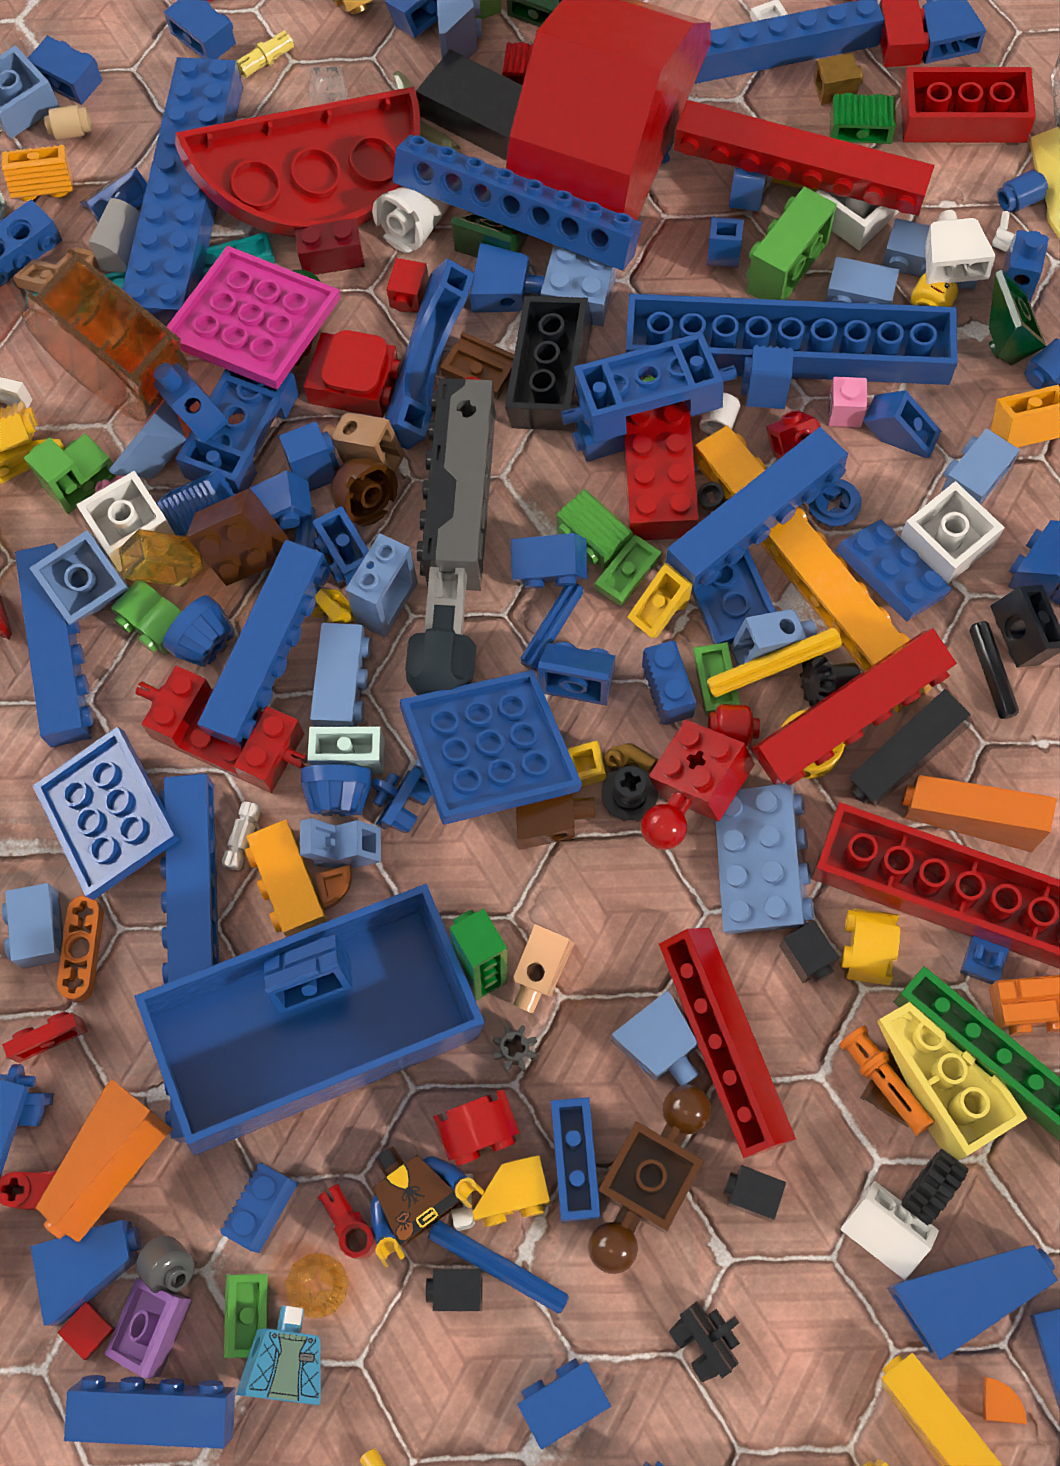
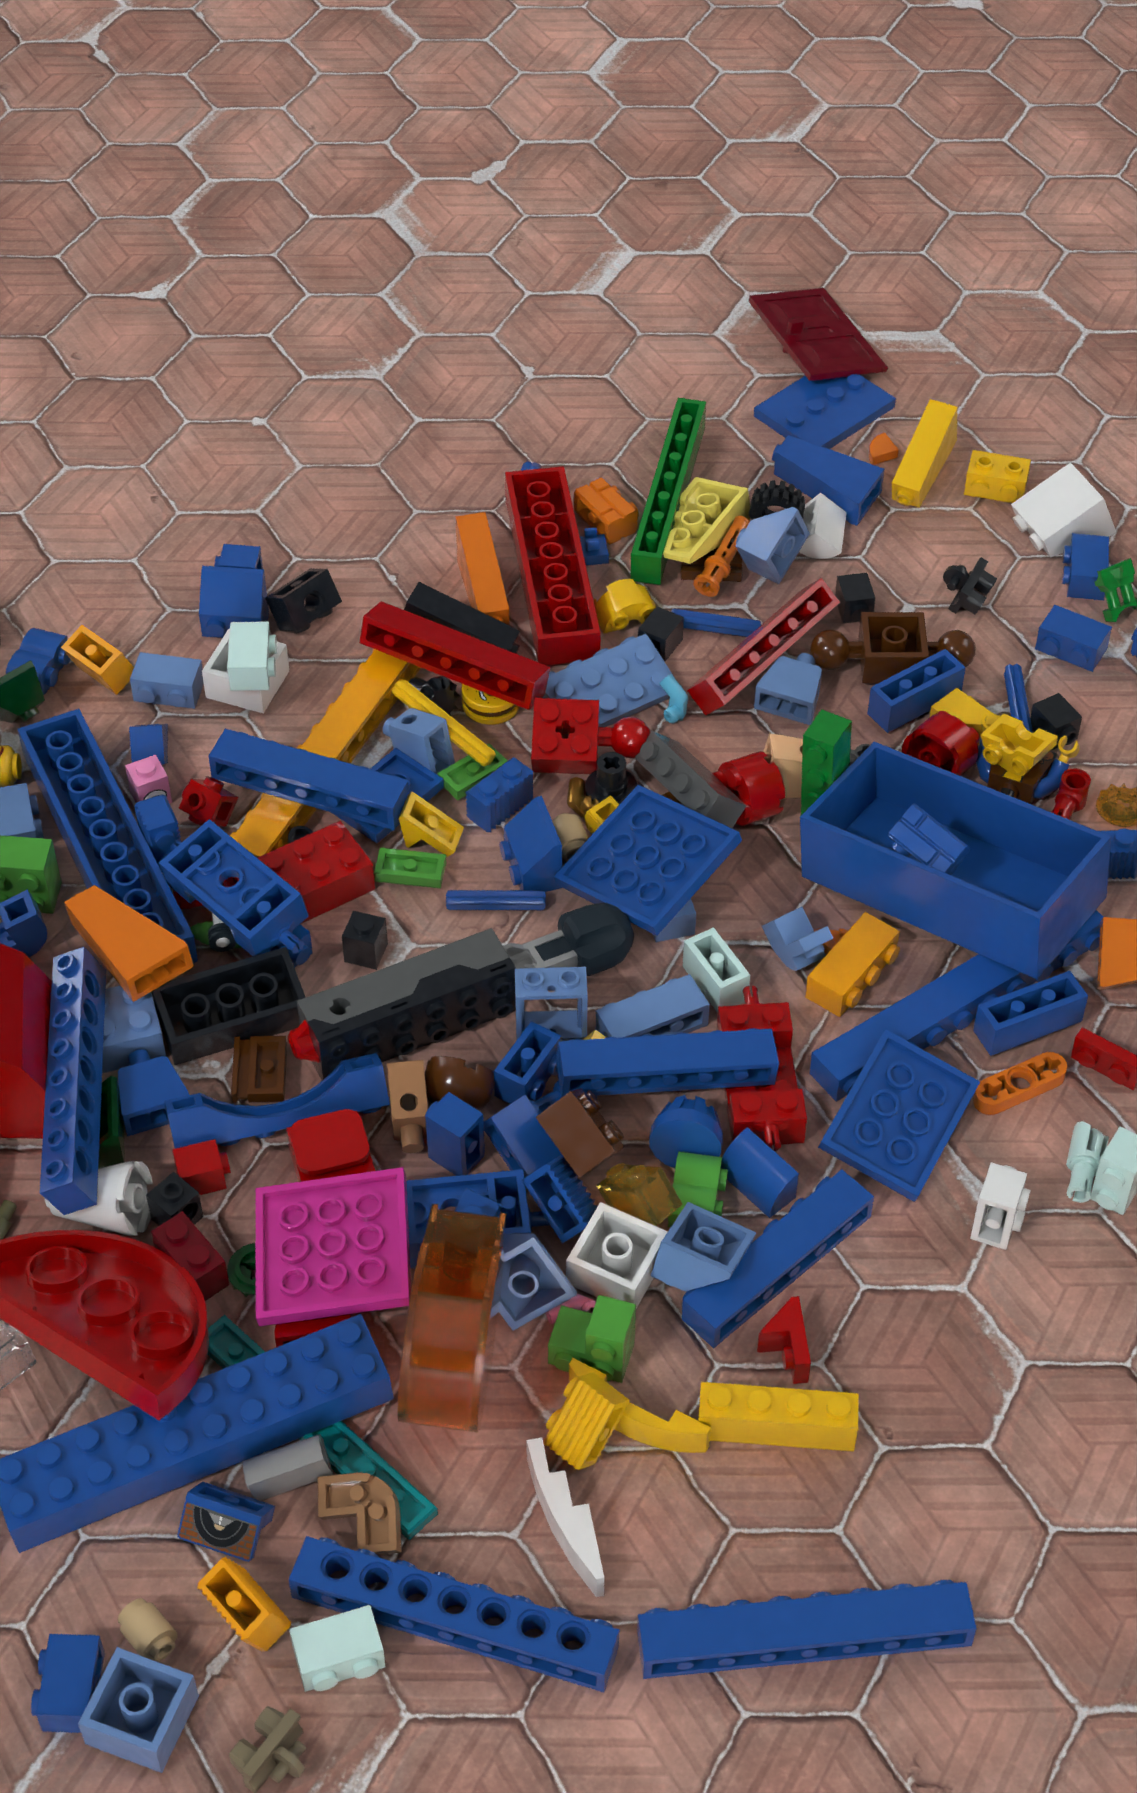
camera: 125 degrees left, 20 degrees down
medium blue brick [2,883,63,969] -> none
white axle [222,802,261,871] -> none
blue piece [301,764,372,817] -> none
blue hips [371,766,432,834] -> none
blue brick [511,533,587,589] -> none
bright green brick [556,489,633,569] -> none
red head [708,704,760,749] -> none
blue plate [835,519,952,622] -> none
black axle [969,621,1019,719] -> none
none -> orange slope [64,885,194,1002]
none -> black brick [146,1172,203,1226]
none -> light aqua brick [227,622,277,691]
none -> black brick [342,911,388,970]
none -> tan brick [553,813,588,862]
none -> dark grey brick [635,731,746,828]
none -> medium azure arm [659,674,688,723]
none -> blue axle [671,608,761,637]
none -> red brick [712,751,785,826]
none -> blue brick [721,1127,799,1218]
none -> medium blue slope [736,507,810,584]
none -> blue brick [973,971,1088,1056]
none -> yellow cylinder [980,714,1058,776]

